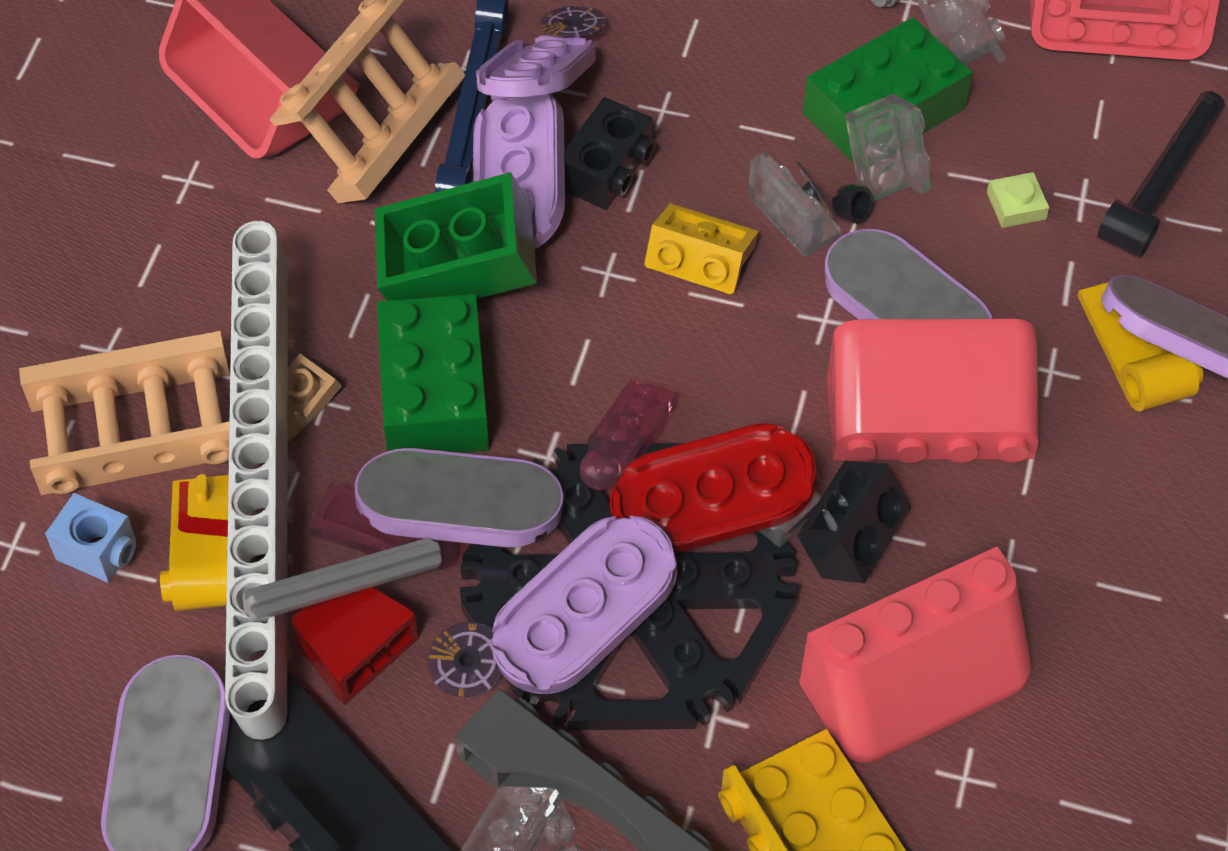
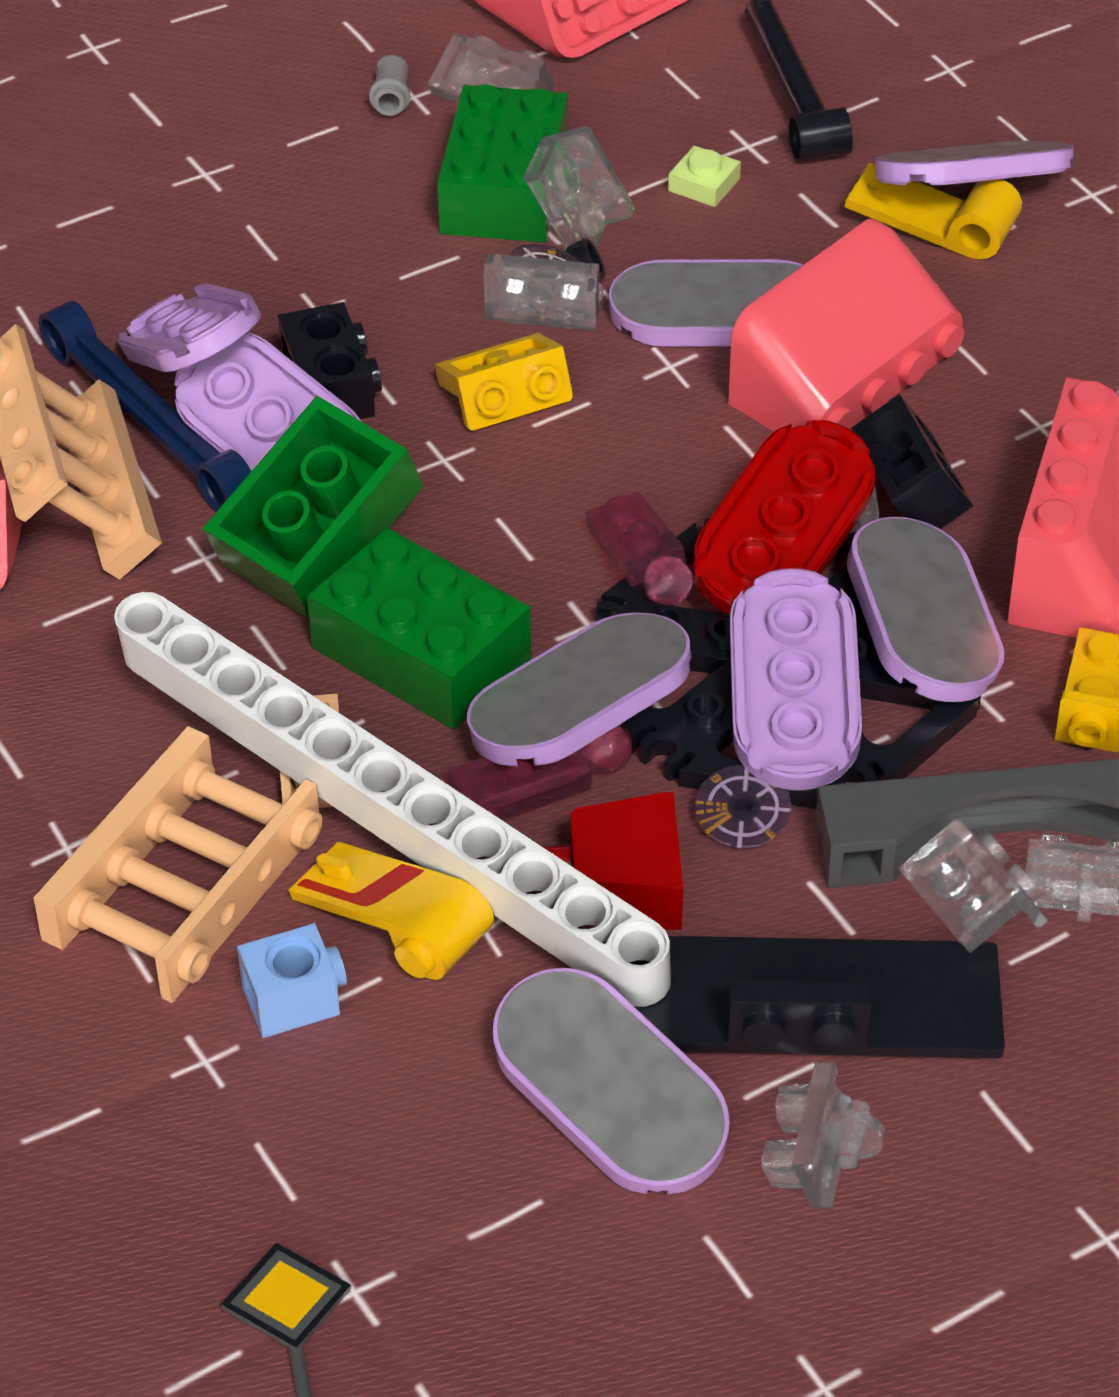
camera: 45 degrees left, 10 degrees down
light grey axle [242,538,442,621] -> none
piece [540,6,606,38] -> none
none -> flat silver tile [847,517,1004,702]

